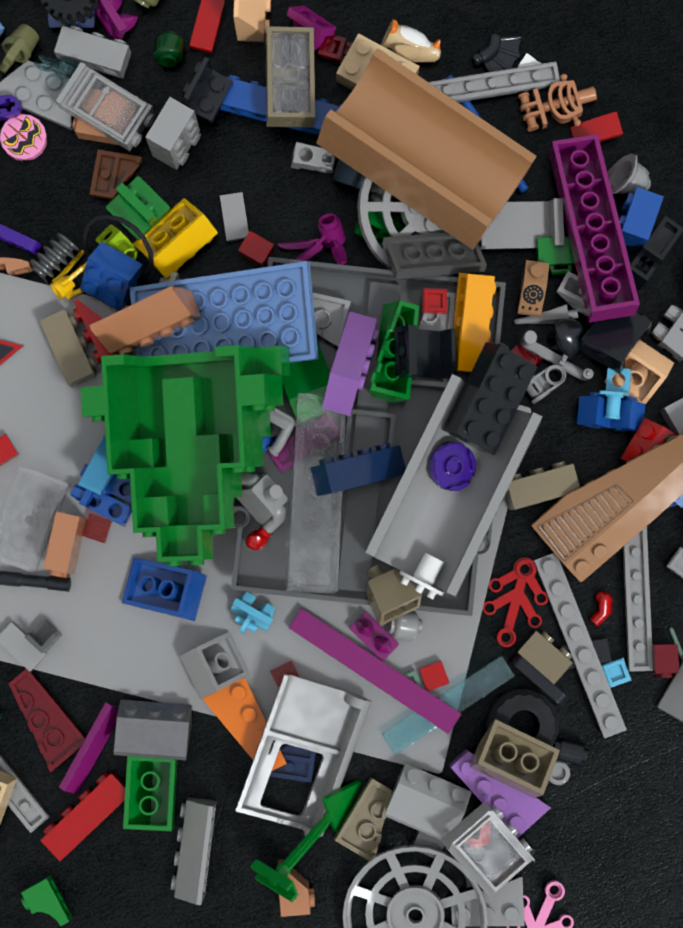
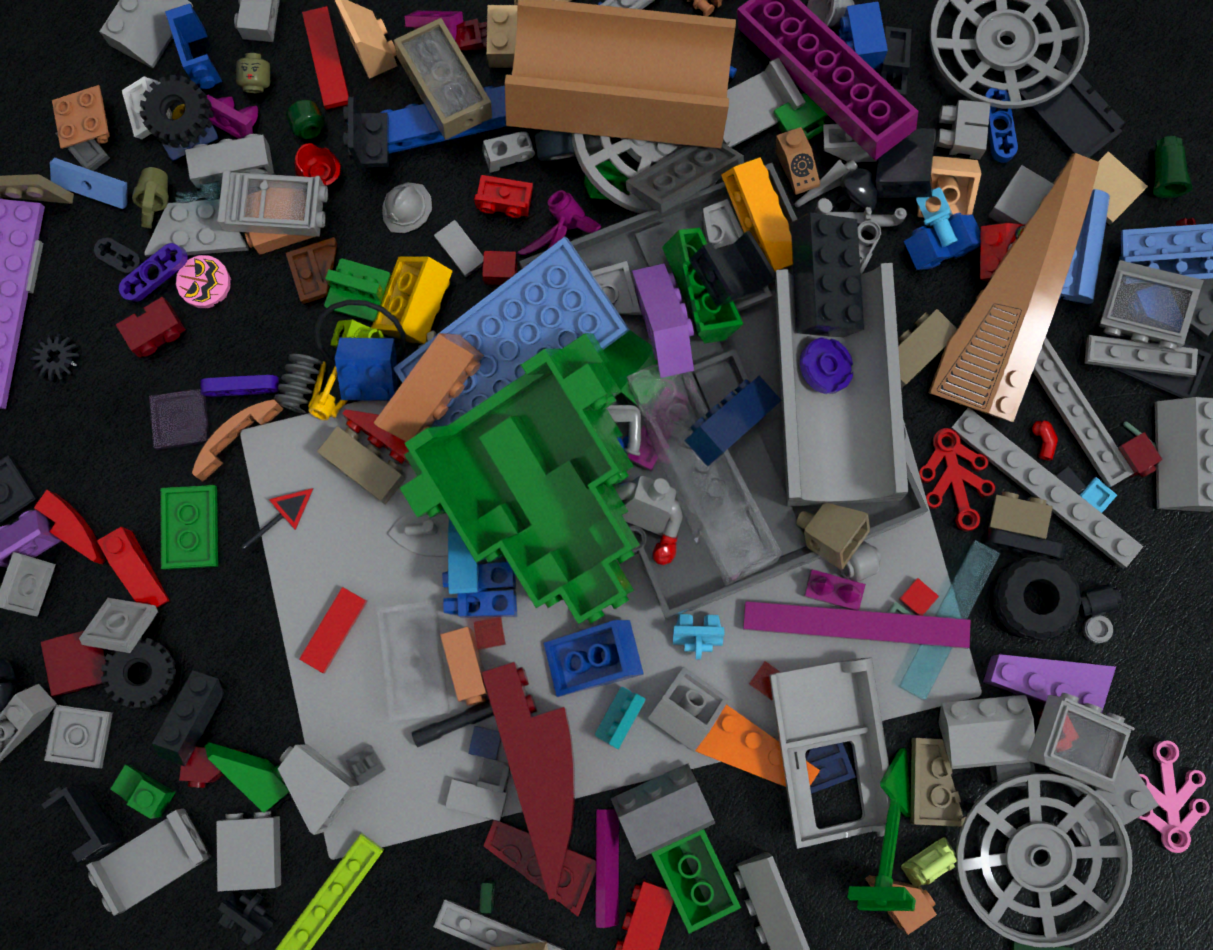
camera: 20 degrees left, 5 degrees down
light grey brick [145,97,201,170] -> none
white piece [399,553,445,599] -> none
red tile [422,288,447,314] -> none
dark tan slope [470,719,560,798] -> none
none -> red hair [294,143,340,186]
none -> light grey piece [382,182,432,233]
none -> light grey shield [388,510,449,557]
none -> dark blue tile [468,726,501,760]
none -> red bracket [474,175,533,218]
none -> dark red slope [481,662,575,900]
none -> teal bracket [595,687,646,750]
none -> yellowish green piece [901,837,957,887]

